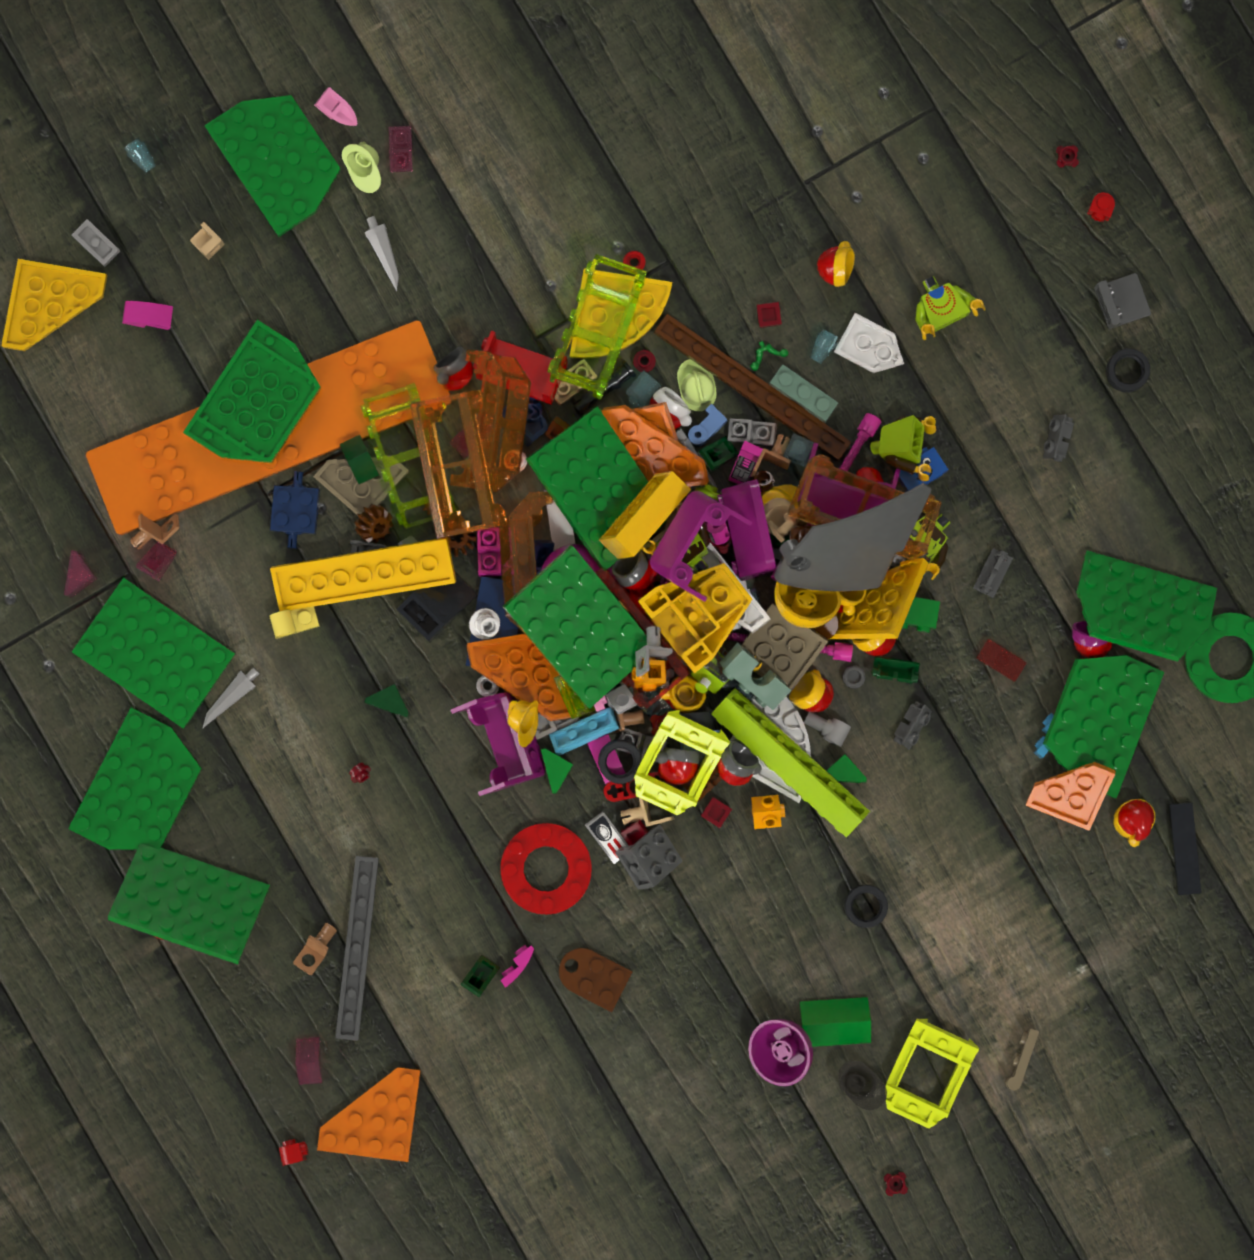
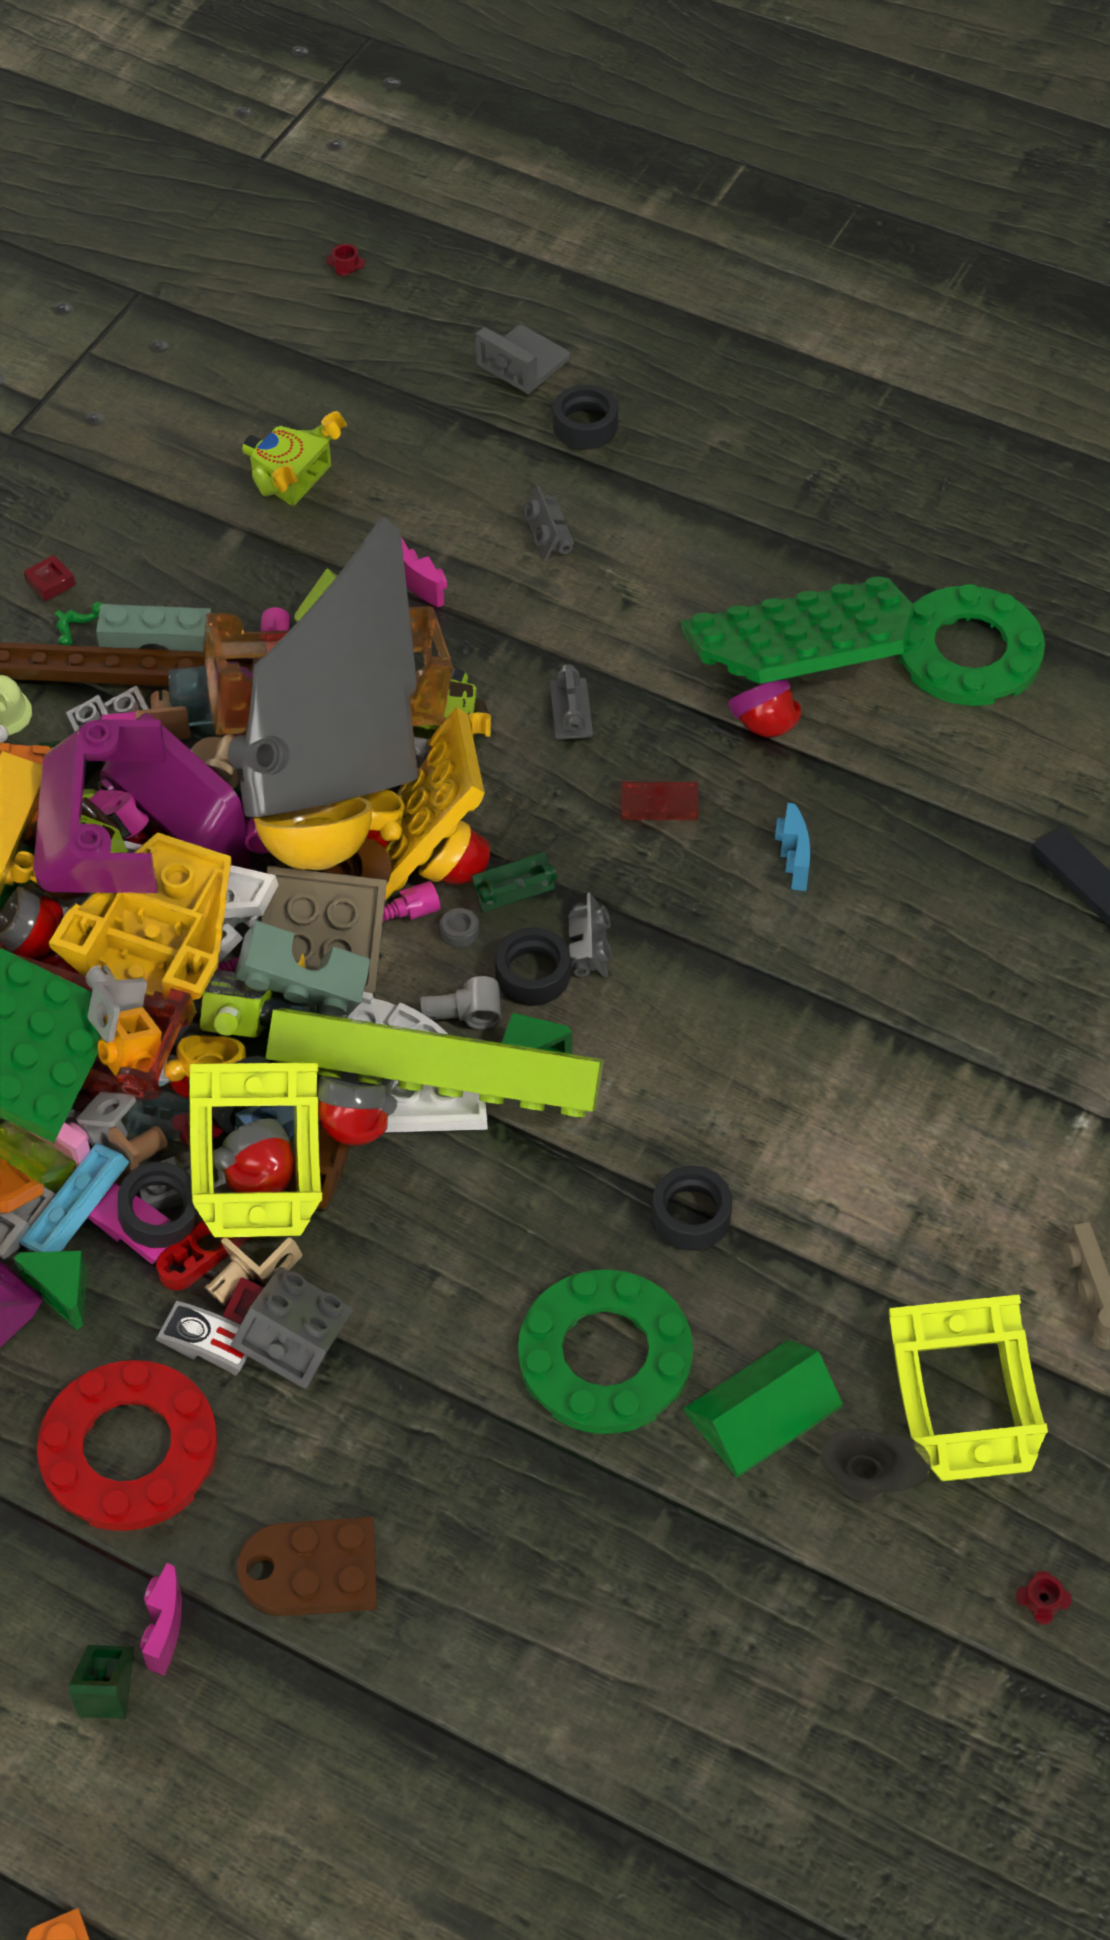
camera: 30 degrees left, 30 degrees down
medium blue leg [688,404,727,447] -> none
dark red plate [701,797,732,829] -> none
magenta piece [748,1019,813,1086] -> none
light orange brick [751,795,785,829] -> none
yellow piece [789,669,834,713] -> none
clear light blue cone [810,329,838,364] -> none
piece [817,241,855,287] -> none
white tile [834,313,904,373] -> none
green brick [902,597,940,633] -> none
orange plate [1026,762,1116,830] -> none
green plate [1043,655,1164,799] -> none
red plate [1087,192,1115,222] -> none
red piece [1114,799,1155,847] -> none
none -> dark pink slope [401,537,447,607]
none -> black tyre [495,927,571,1006]
none -> green plate [518,1269,693,1434]

